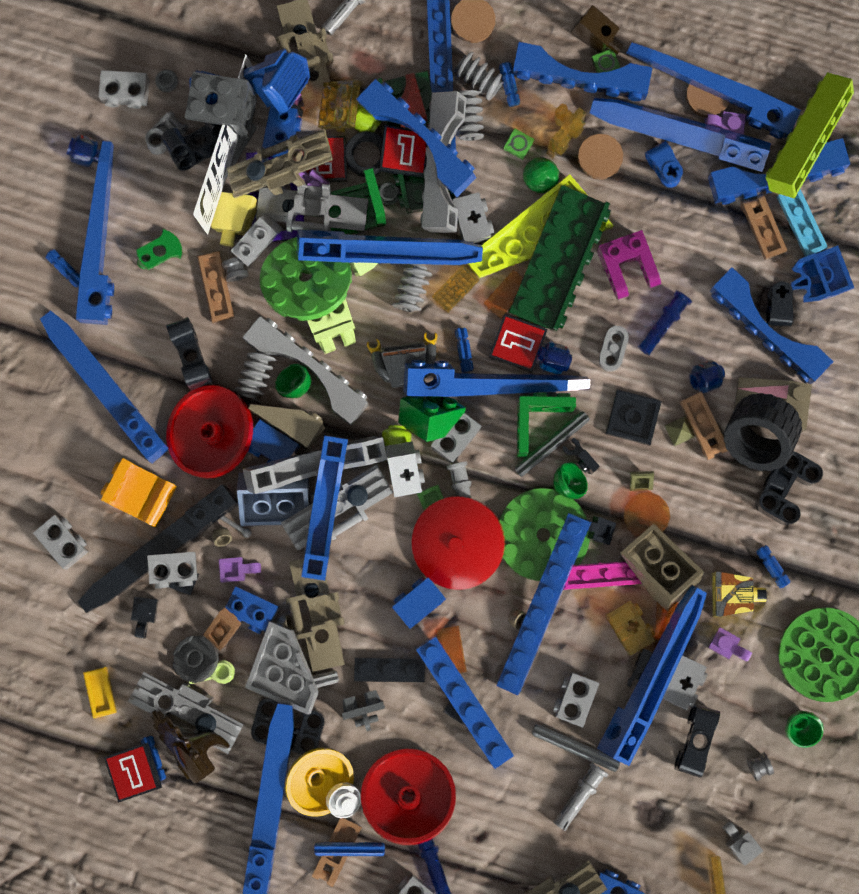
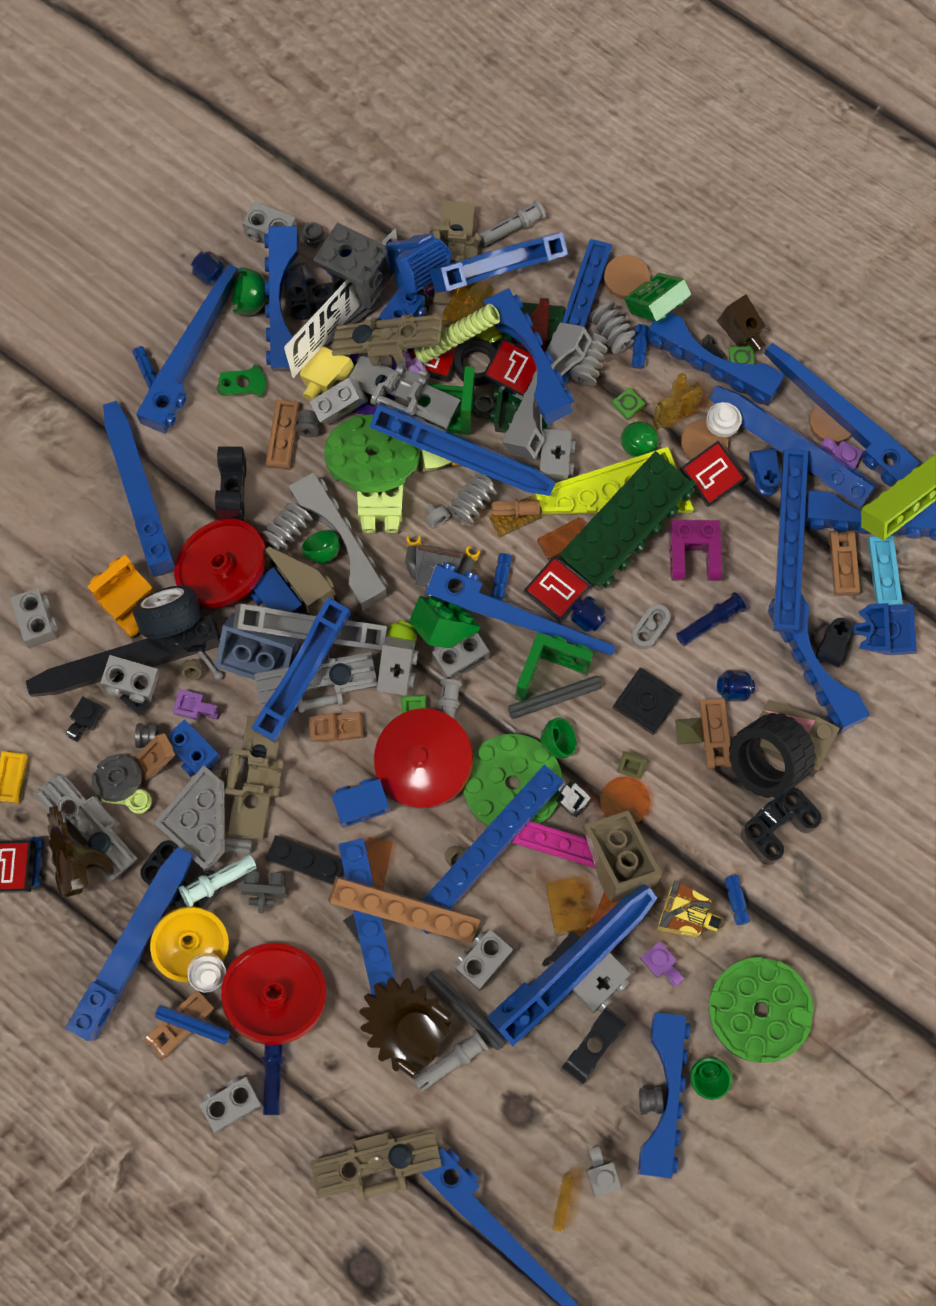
camera: 20 degrees right, 10 degrees down
black plate [562,438,600,475] -> none
none -> black wheel [133,585,202,639]
none -> flat silver wheel [135,723,159,748]
none -> light aqua pin [179,854,257,907]
none -> green cylinder [232,267,269,315]
none -> blue arch [264,226,301,371]
none -> medium nougat slope [309,712,364,742]
none -> medium nougat plate [328,876,480,944]
none -> dark brown piece [359,977,452,1078]
none -> yellowish green piece [414,304,500,363]
none -> light grey tile [425,503,450,529]
none -> blue arch [429,232,568,292]
none -> medium nougat axle [492,499,540,518]
none -> green piece [624,272,691,321]
none -> blue arch [637,1012,690,1179]
none -> red tile [679,440,747,507]
none -> black tile [702,334,724,359]
none -> white plate [706,402,742,438]
none -> blue plate [773,449,808,633]

